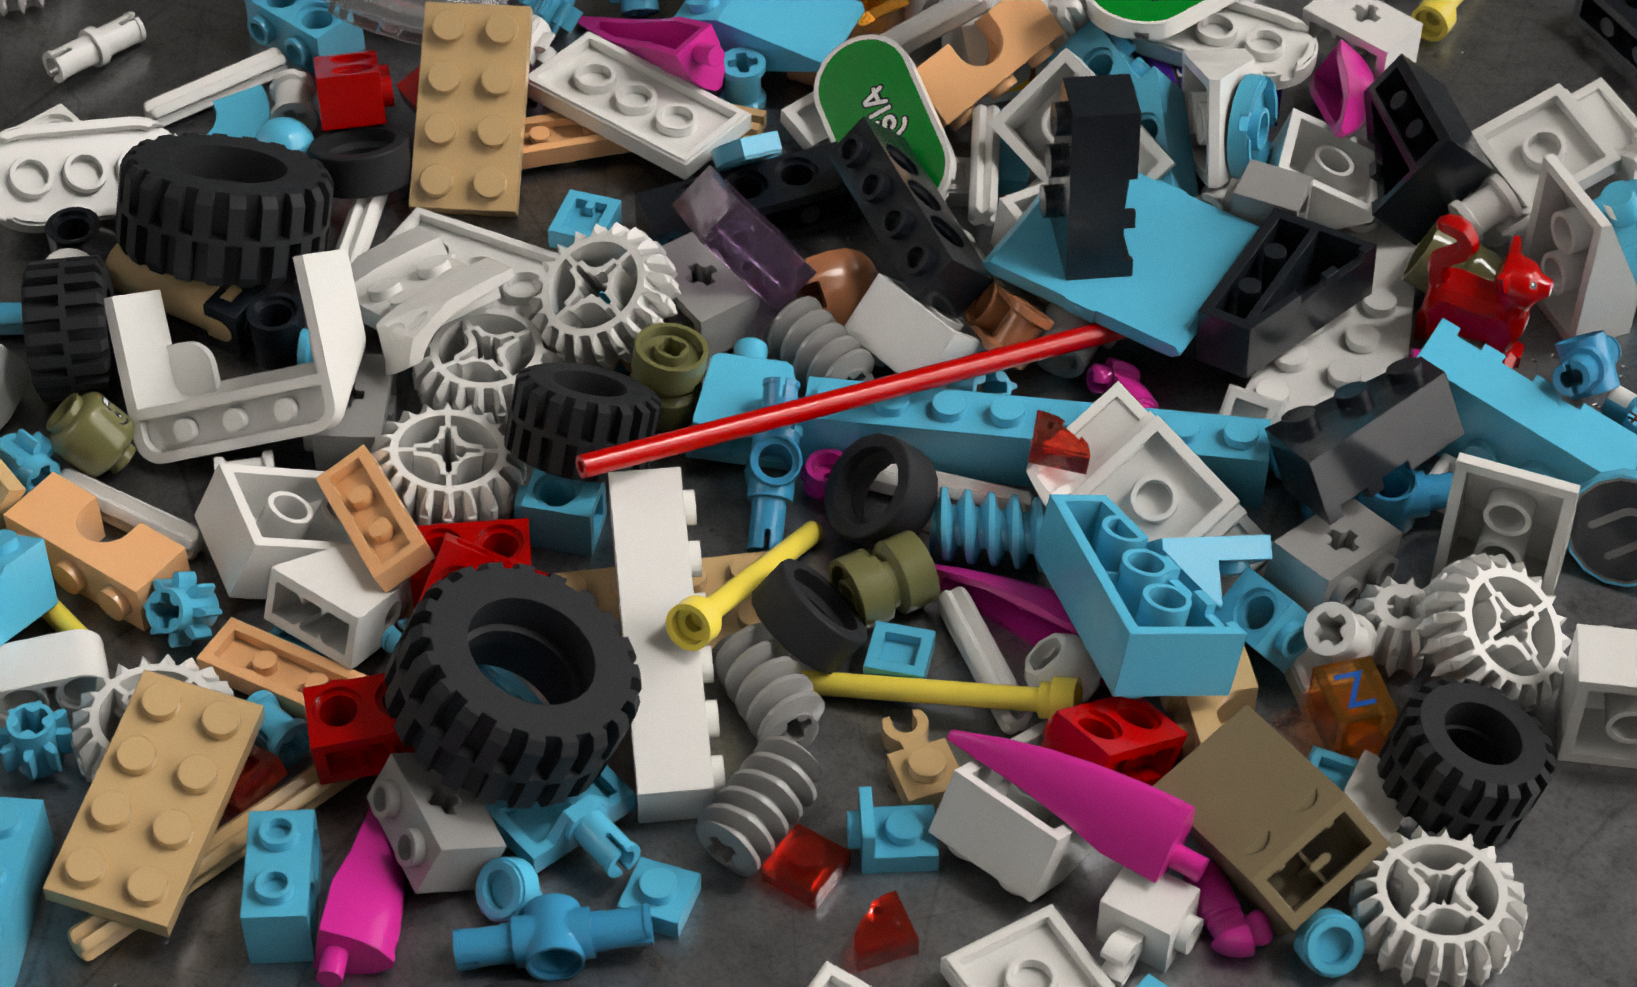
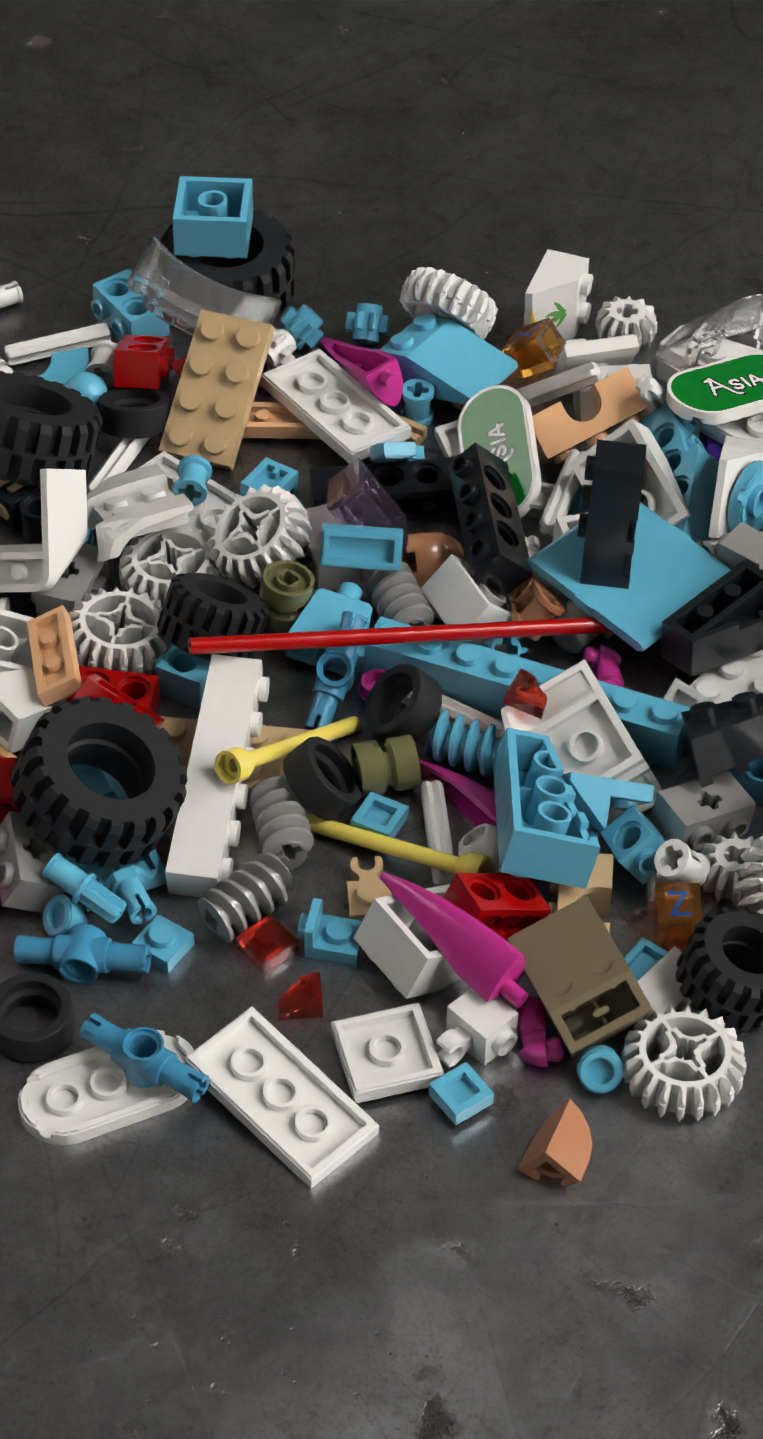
camera: 15 degrees right, 0 degrees up
none -> medium azure axle [42,853,127,923]
none -> medium azure bush [172,455,212,506]
none -> medium azure tile [320,523,403,571]

